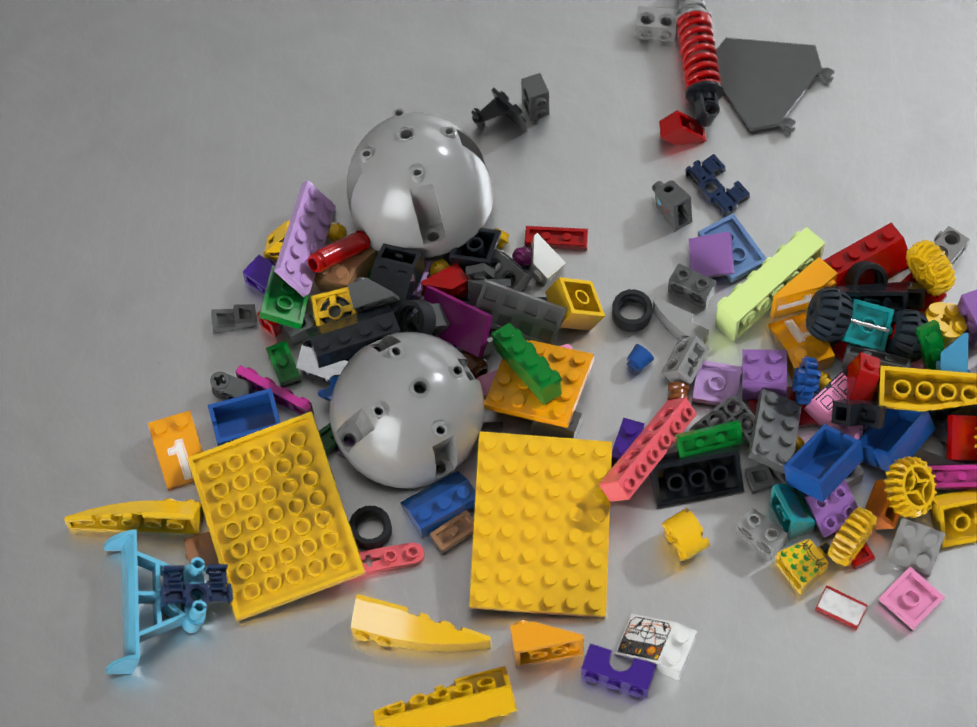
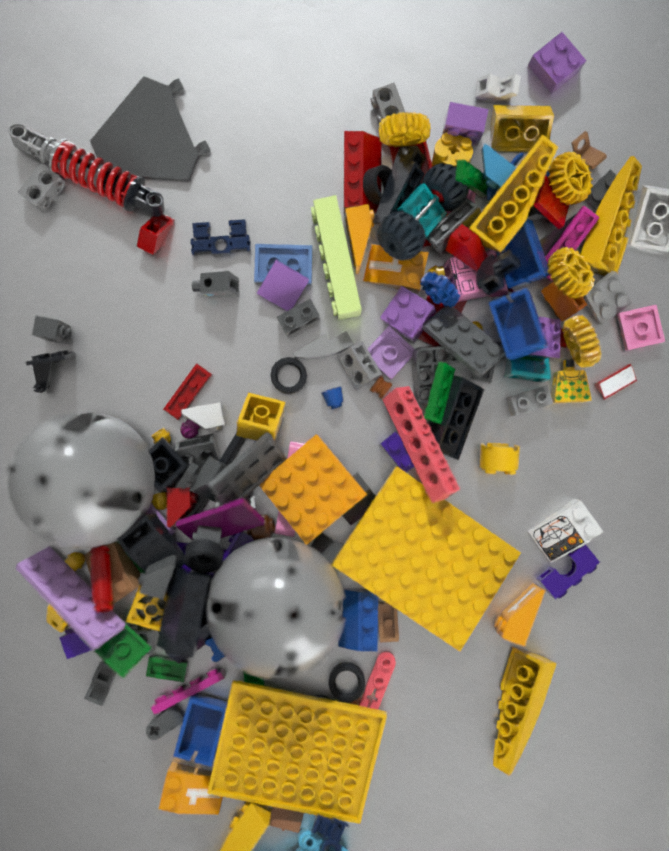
camera: 60 degrees left, 25 degrees up
yellow wedge [351,594,492,652] -> none
green brick [492,323,562,405] -> none

